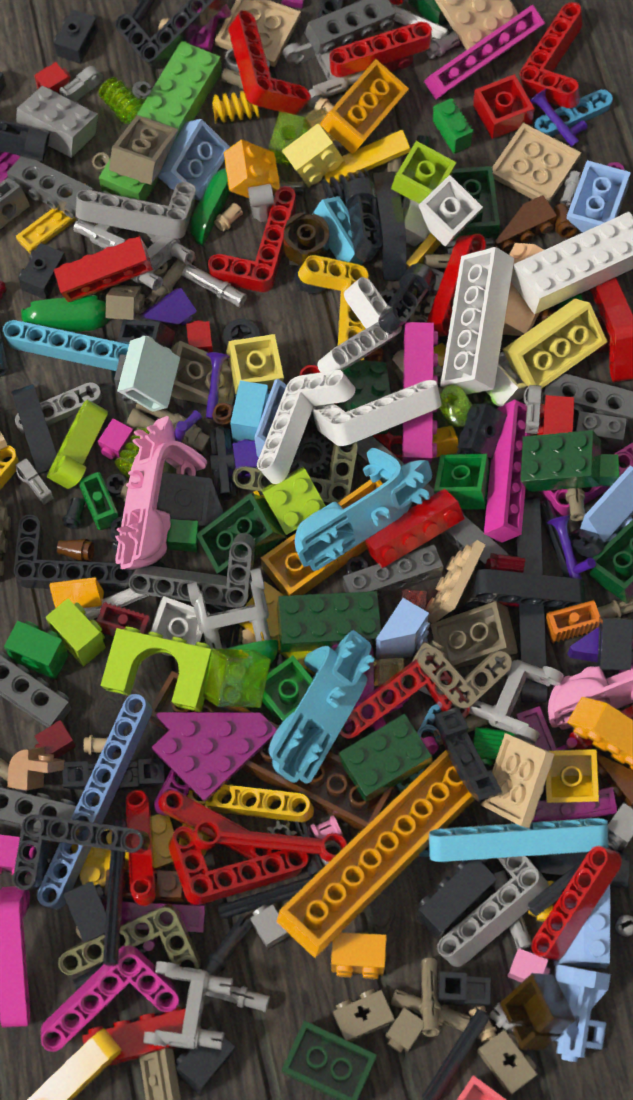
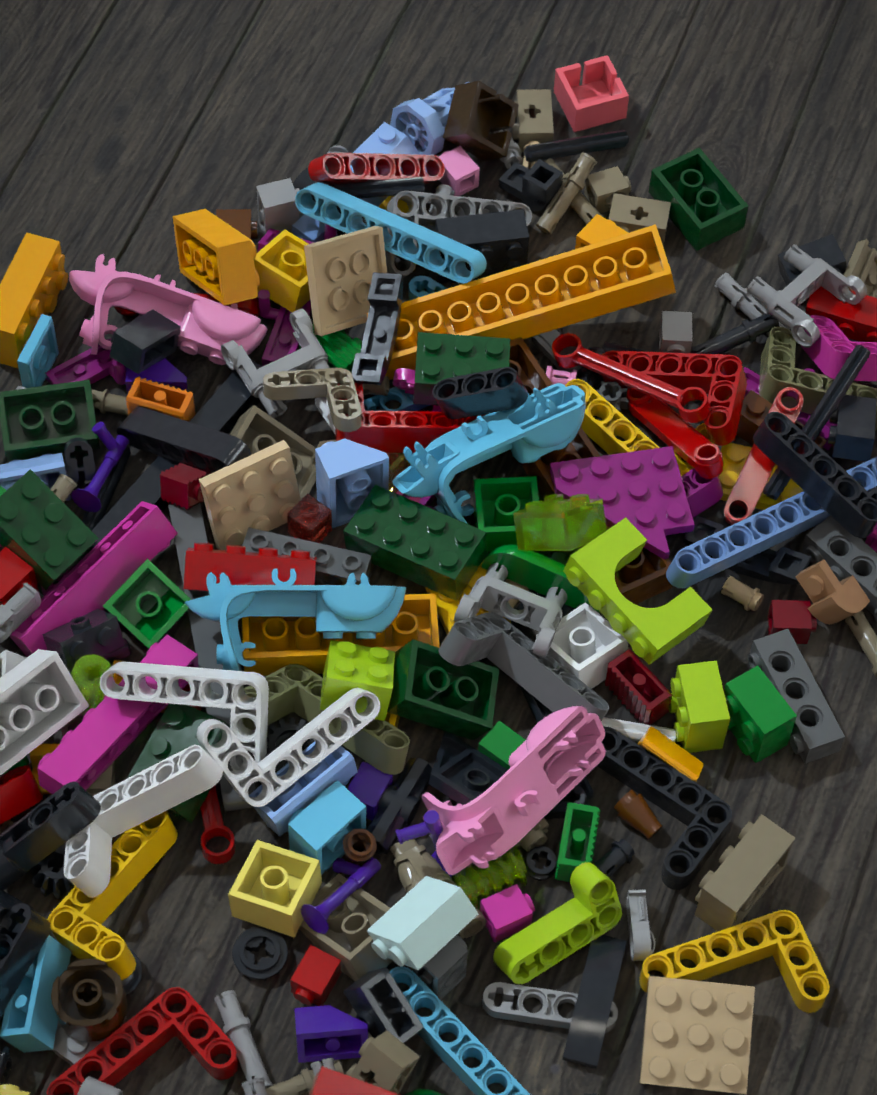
camera: 150 degrees left, 10 degrees down
none -> black beam [432,367,528,419]

